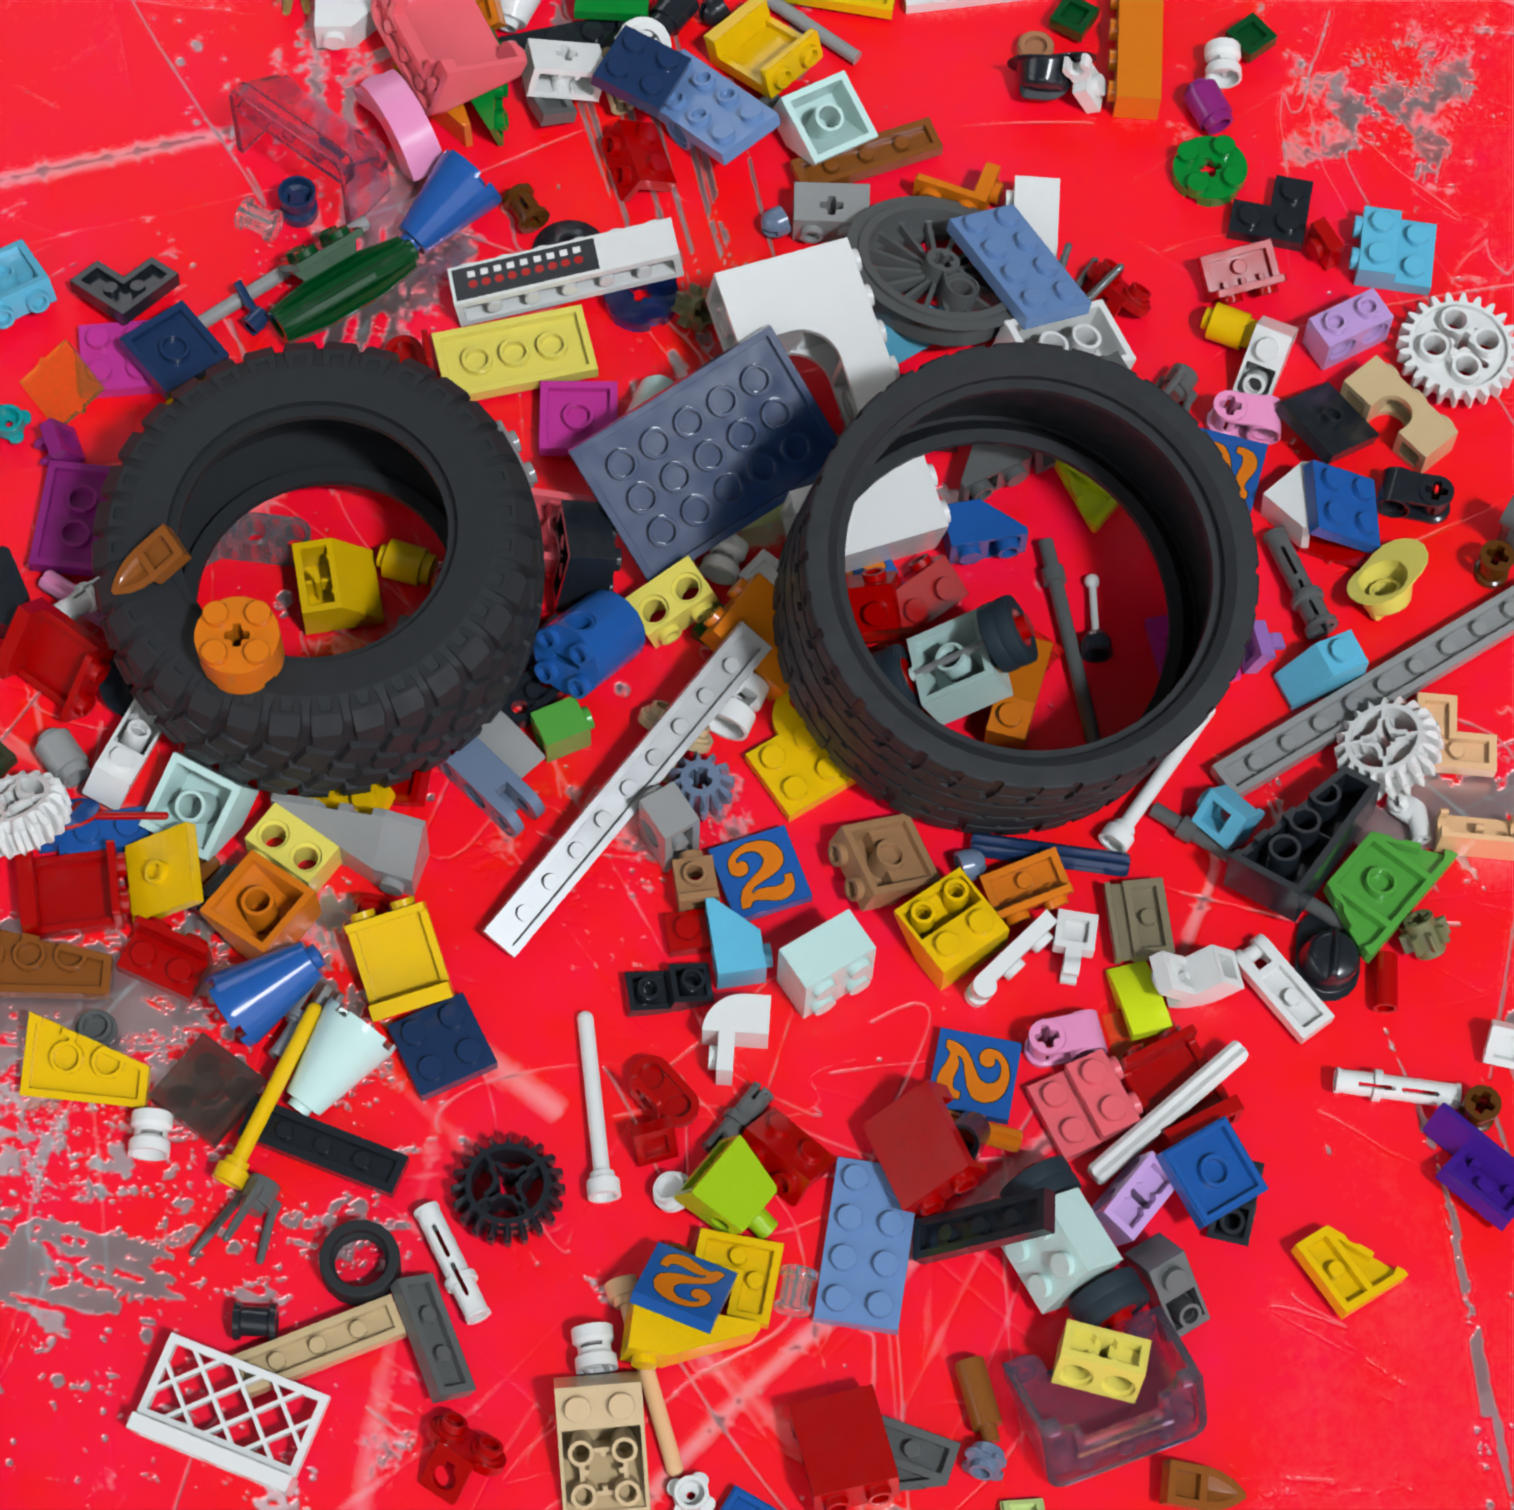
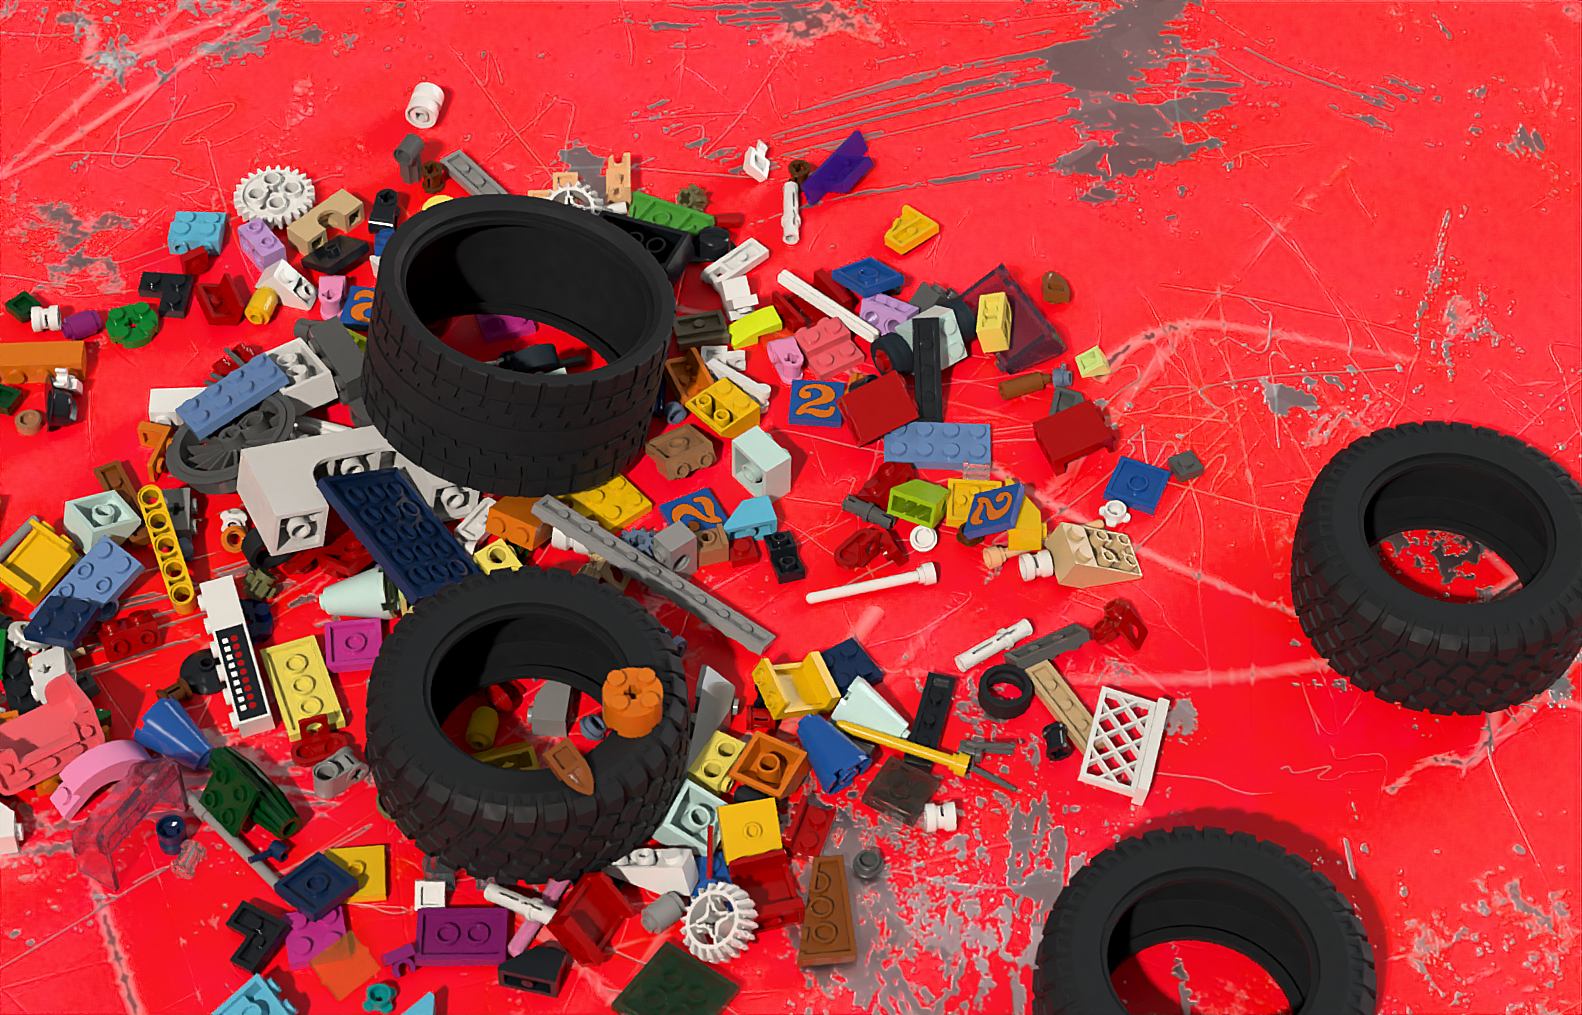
camera: 95 degrees left, 15 degrees down
yellow wing [19,1011,152,1108] -> none
black gear [450,1133,566,1248] -> none
white brick [702,994,771,1086] -> none
none -> yellow beam [138,485,198,615]

